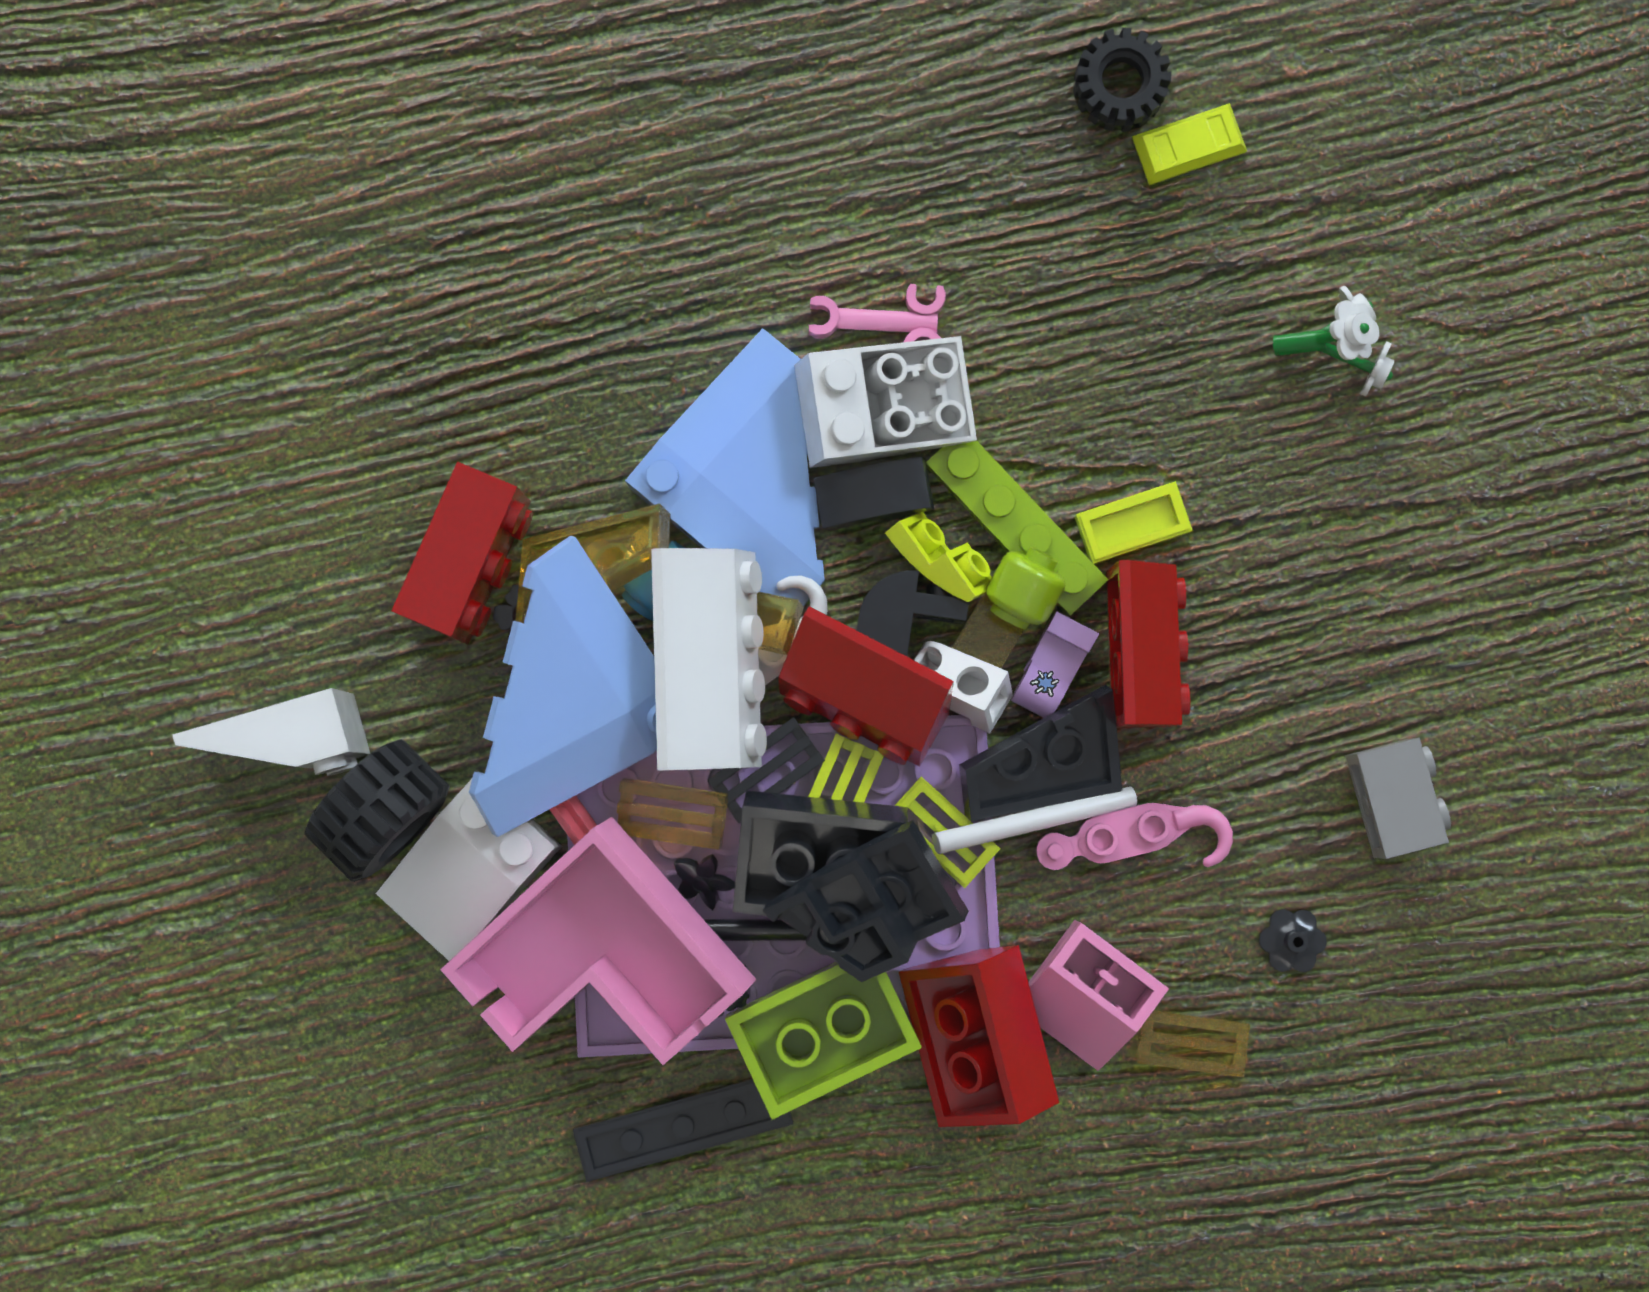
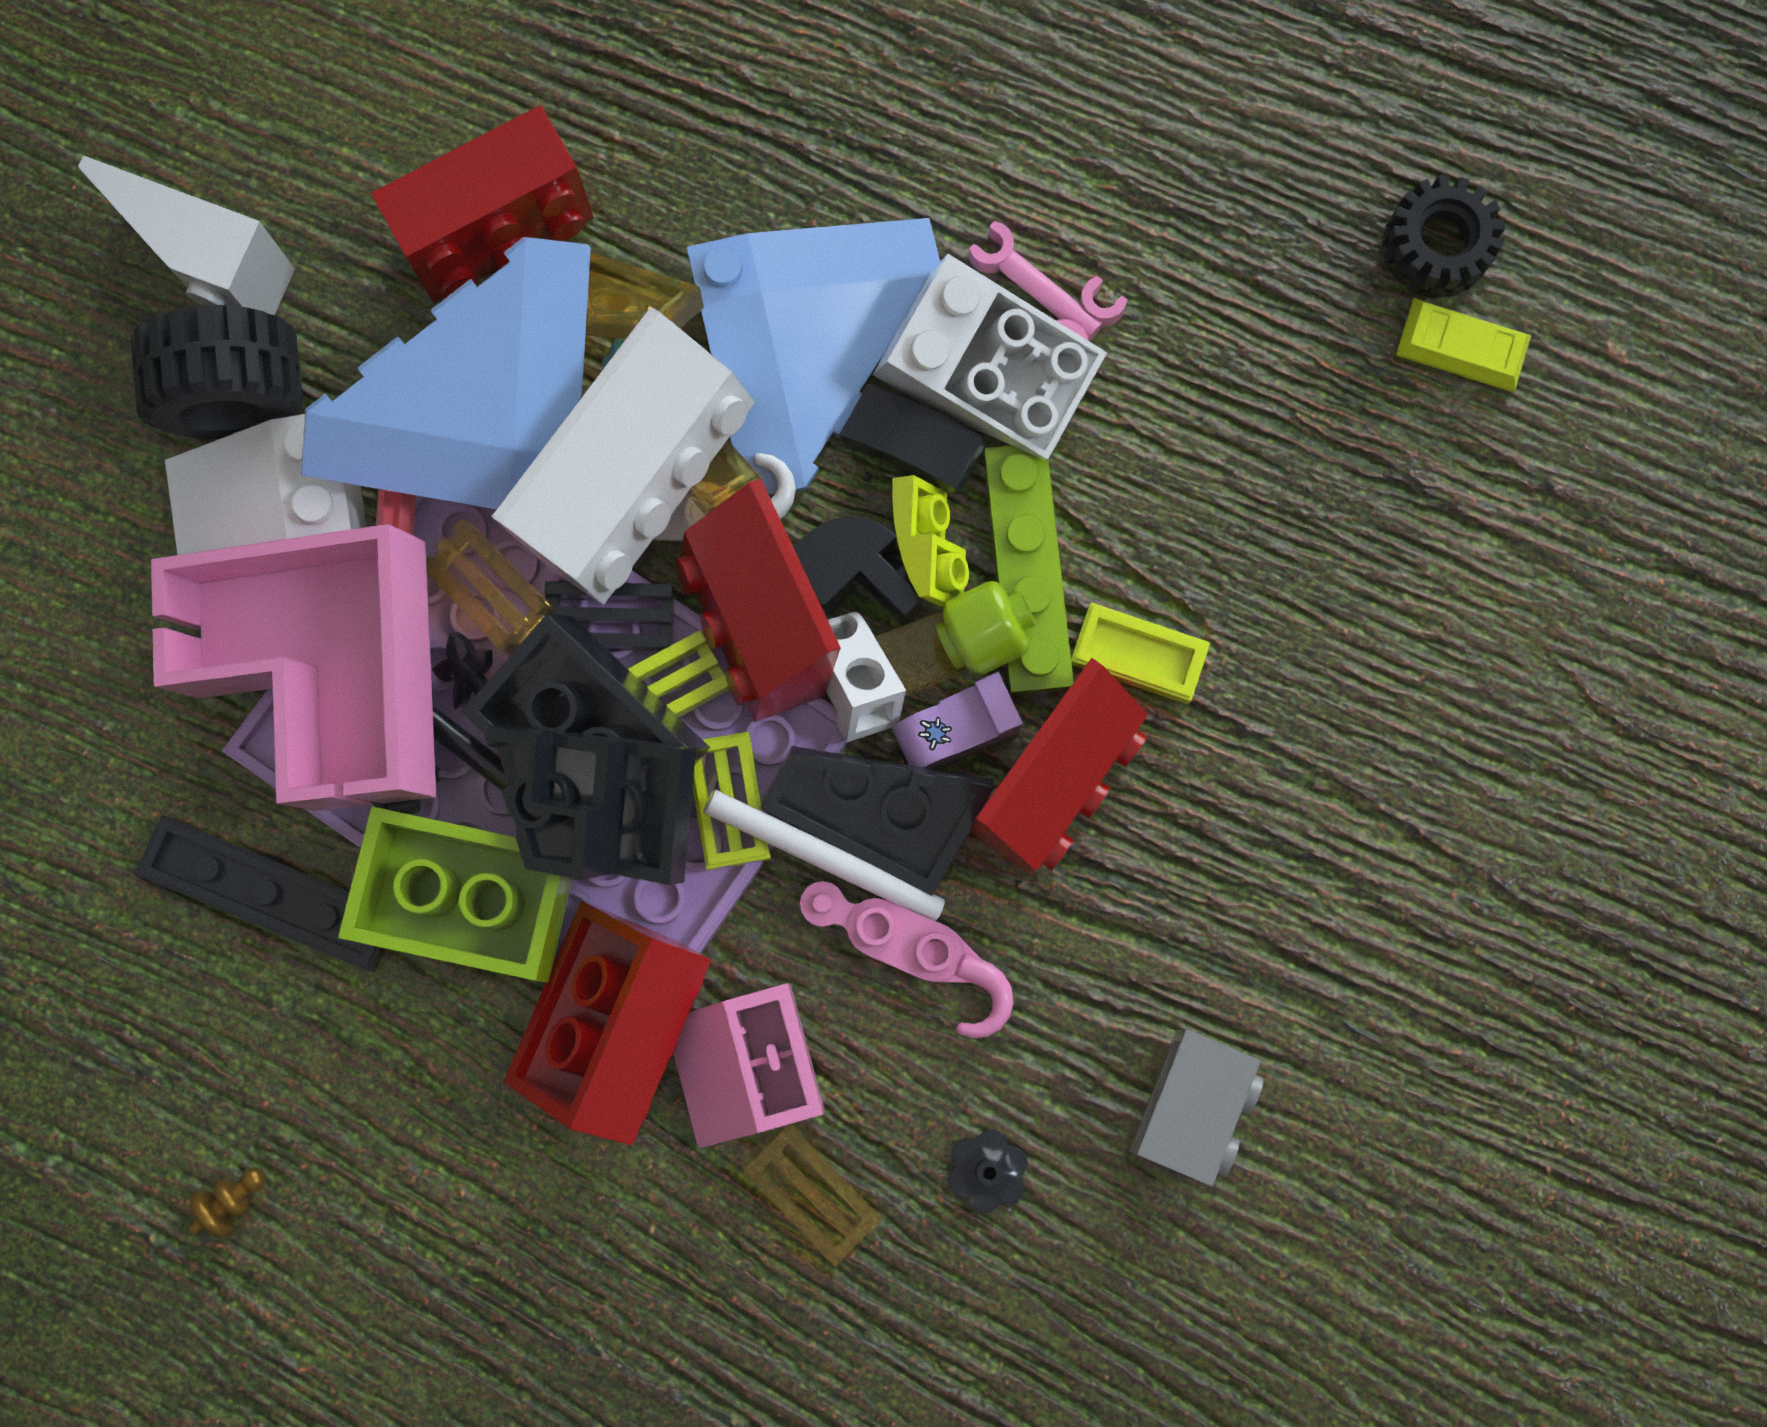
camera: 35 degrees right, 5 degrees down
white plant [1273,286,1395,397] -> none

